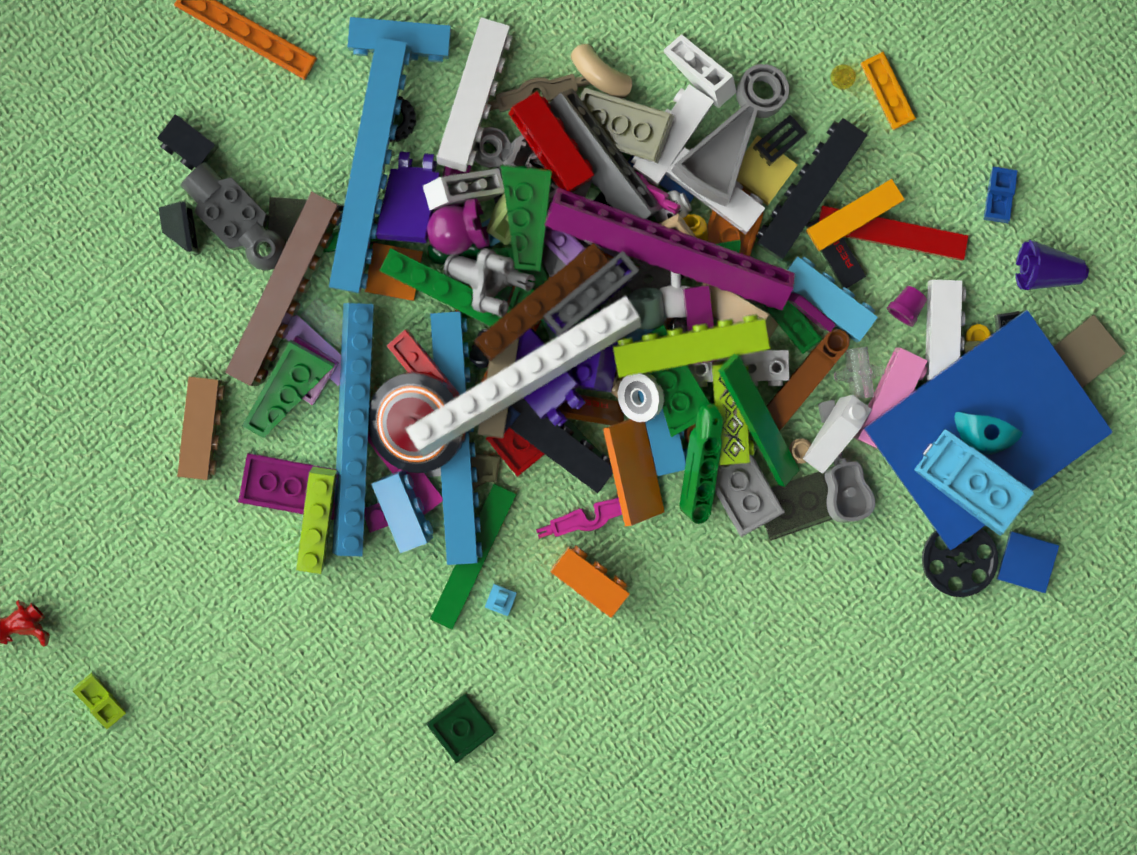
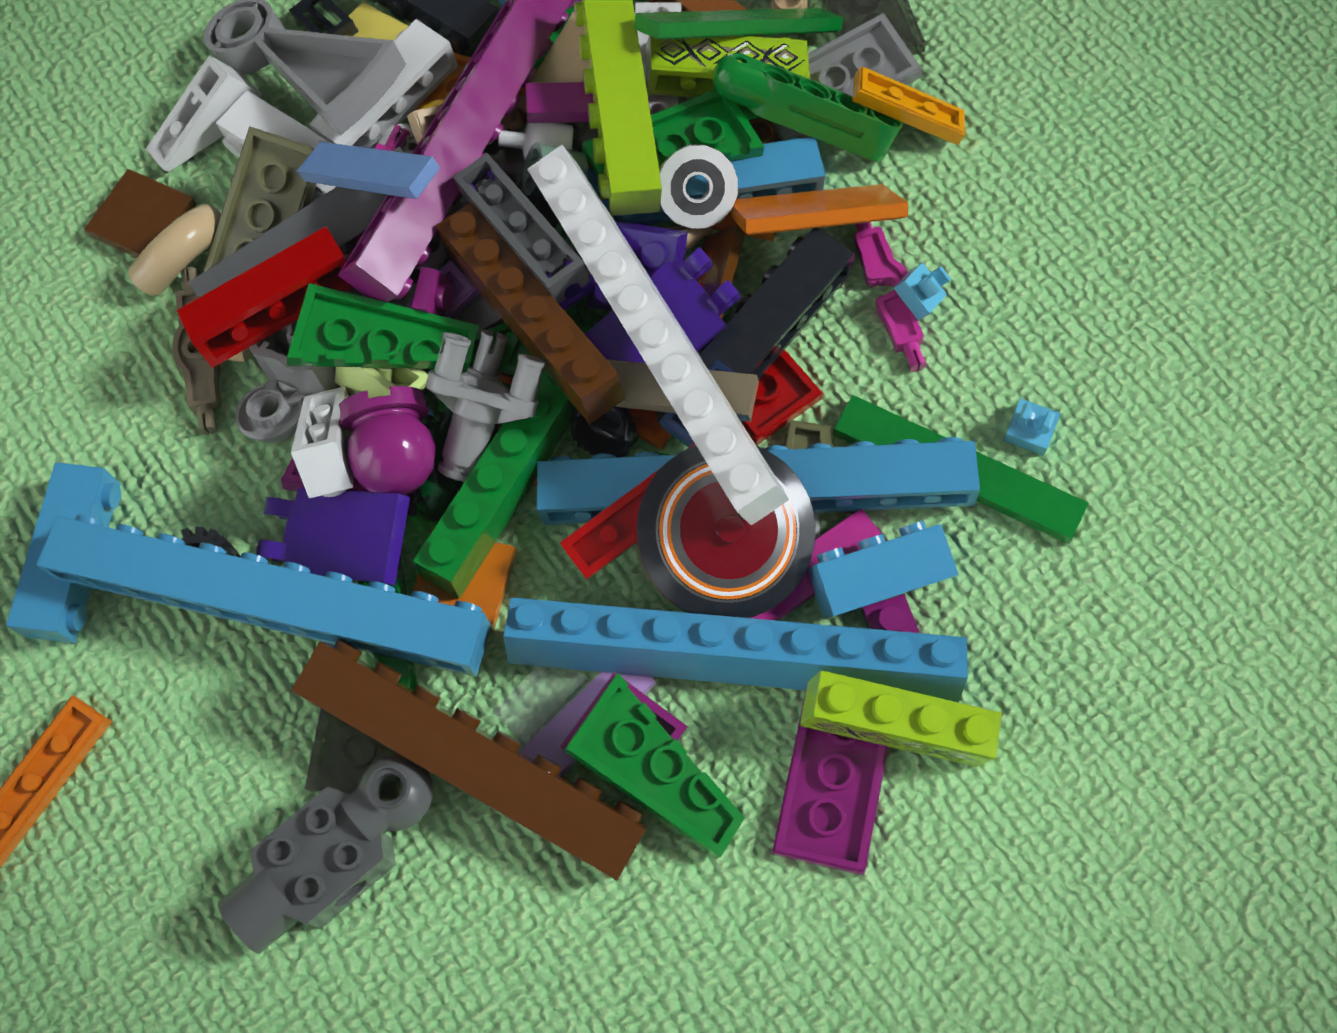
camera: 80 degrees left, 20 degrees down
black brick [157,114,218,171] -> none
black slope [158,201,199,255] -> none
medium nougat brick [177,377,225,480] -> none
dark green tile [426,693,496,763] -> none
white brick [437,18,513,172] -> none
orange brick [550,545,630,618] -> none
none -> reddish brown tile [84,169,197,258]
none -> medium blue tile [297,142,440,199]
none -> magenta plate [411,267,454,317]
none -> light orange tile [853,66,965,145]
none -> medium azure tile [893,262,951,321]

